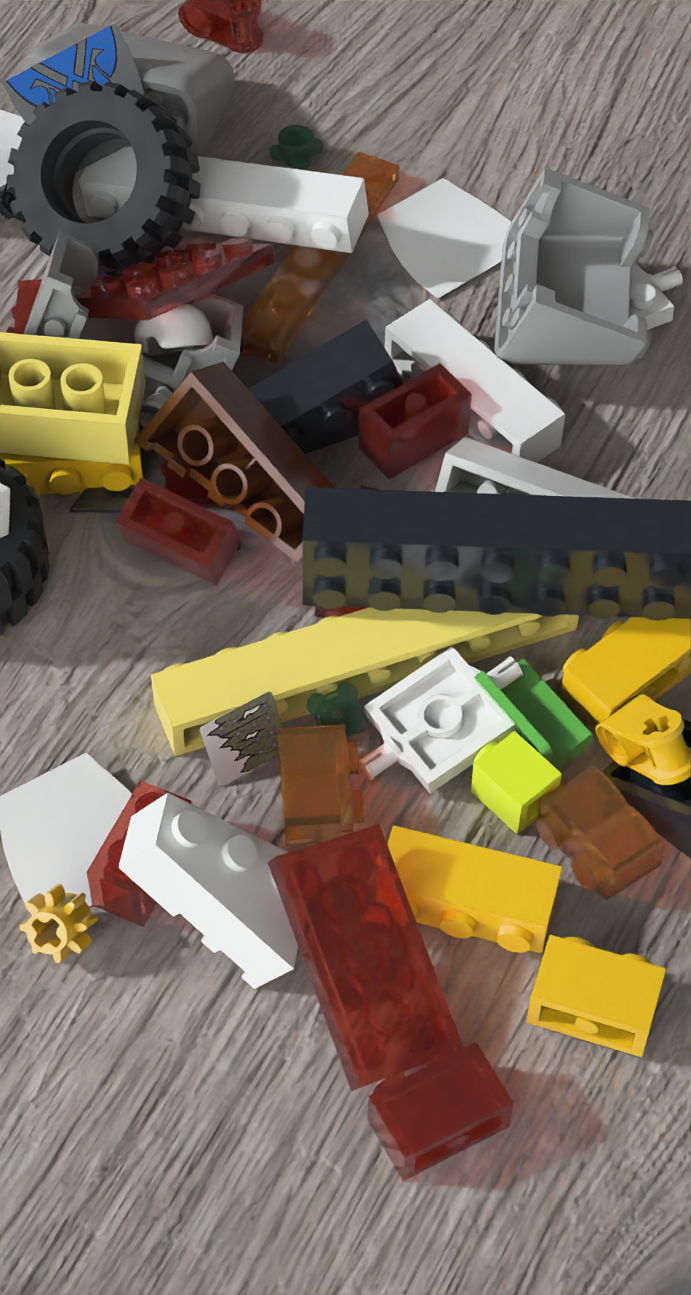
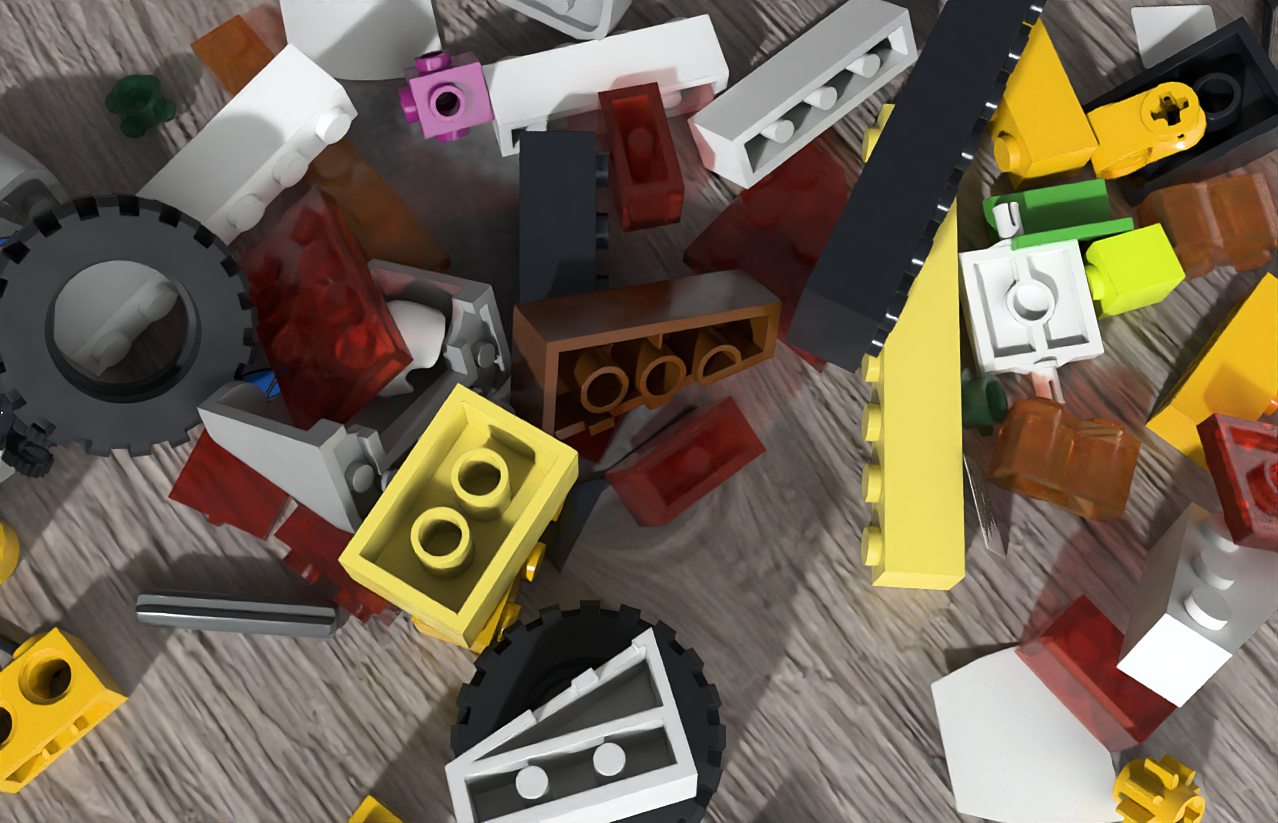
camera: 70 degrees left, 15 degrees up
none -> brick [397,49,495,142]

